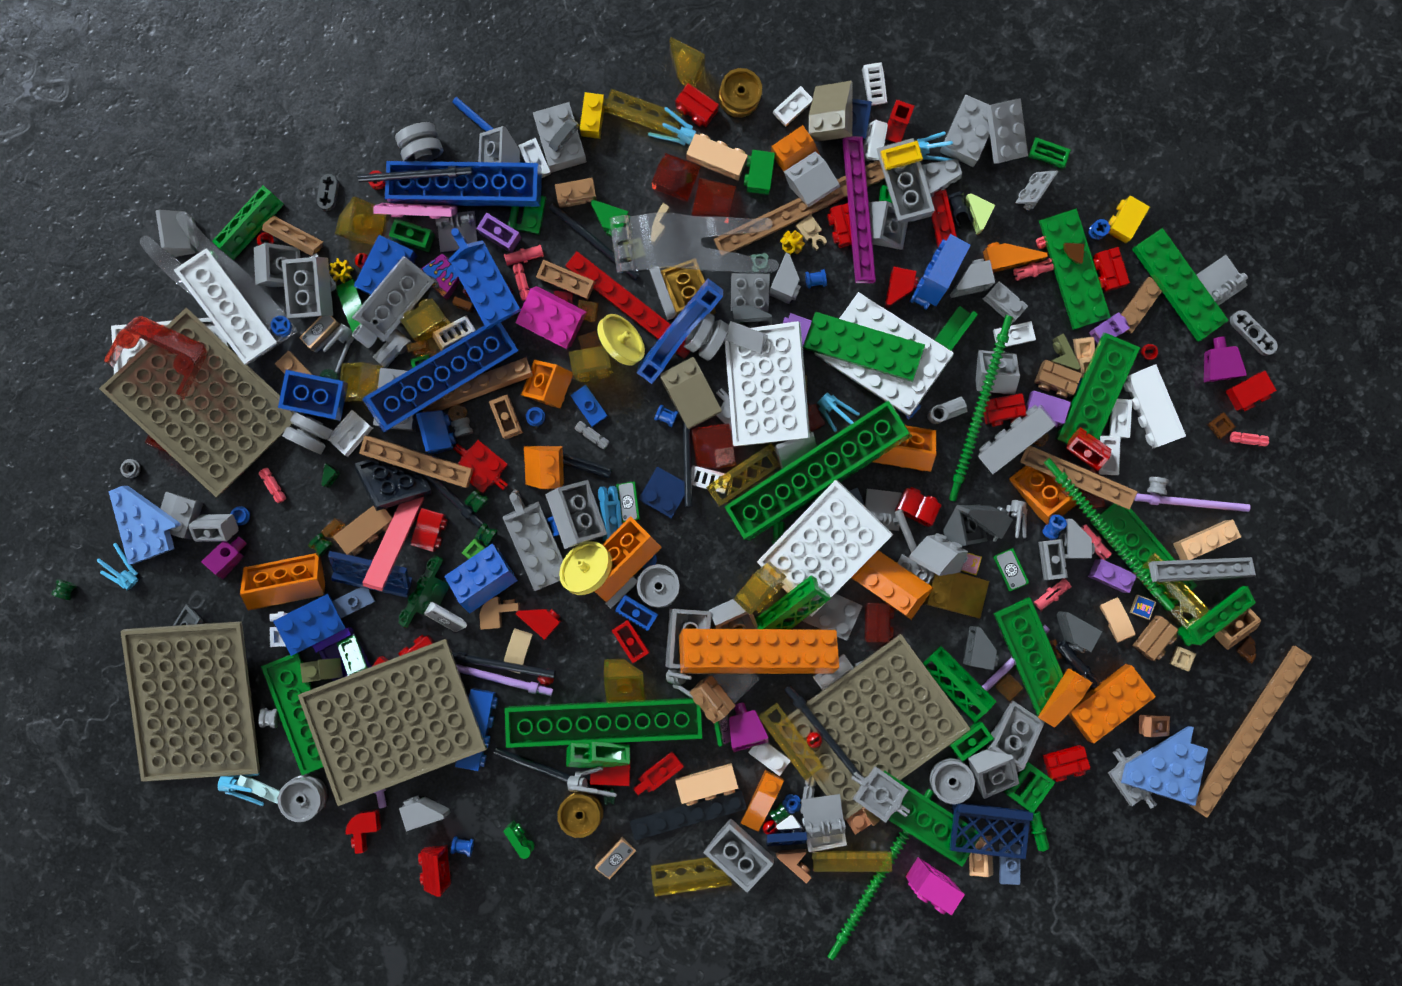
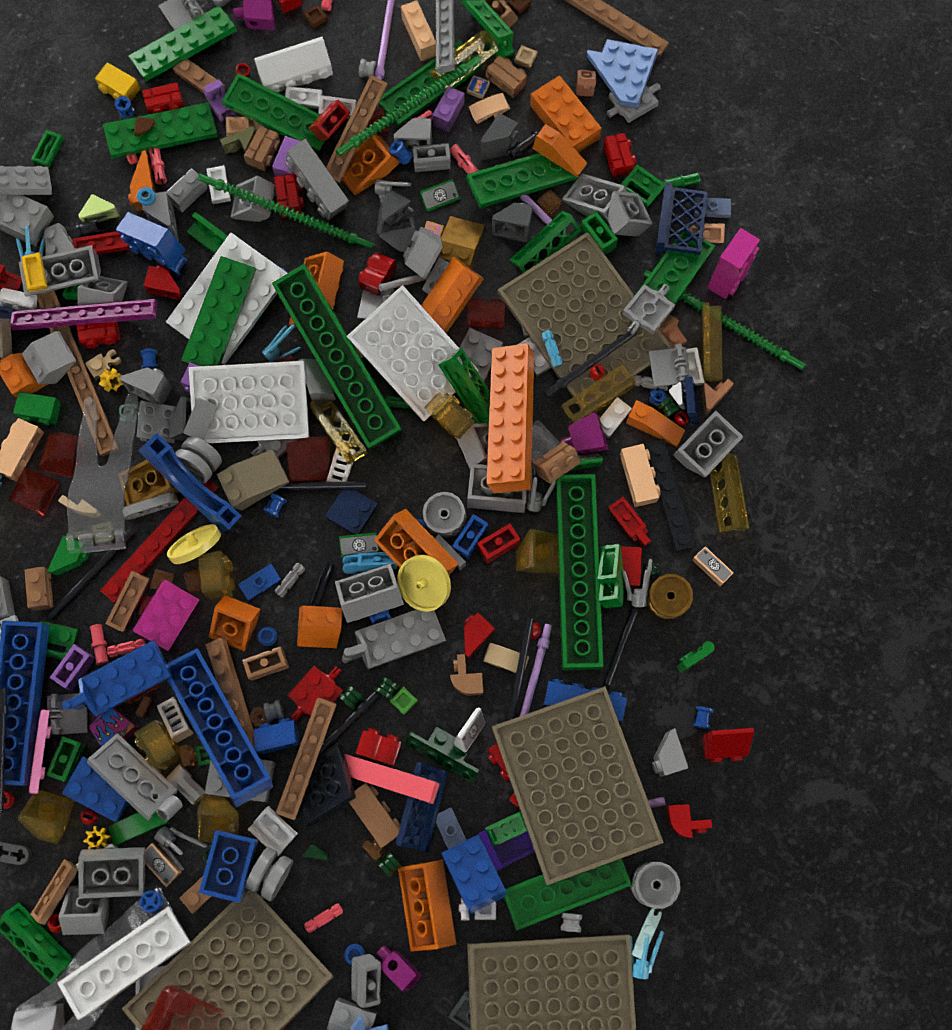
camera: 85 degrees left, 10 degrees down
olive slope [300,658,343,683] -> none
blue brick [444,543,518,614] -> none
light grey piece [927,397,968,424] -> none
light grey wheel [929,757,975,804] -> none
light grey hinge [1015,171,1058,210] -> none
none -> dark azure plate [137,187,156,206]
none -> medium azure axle [542,330,562,367]

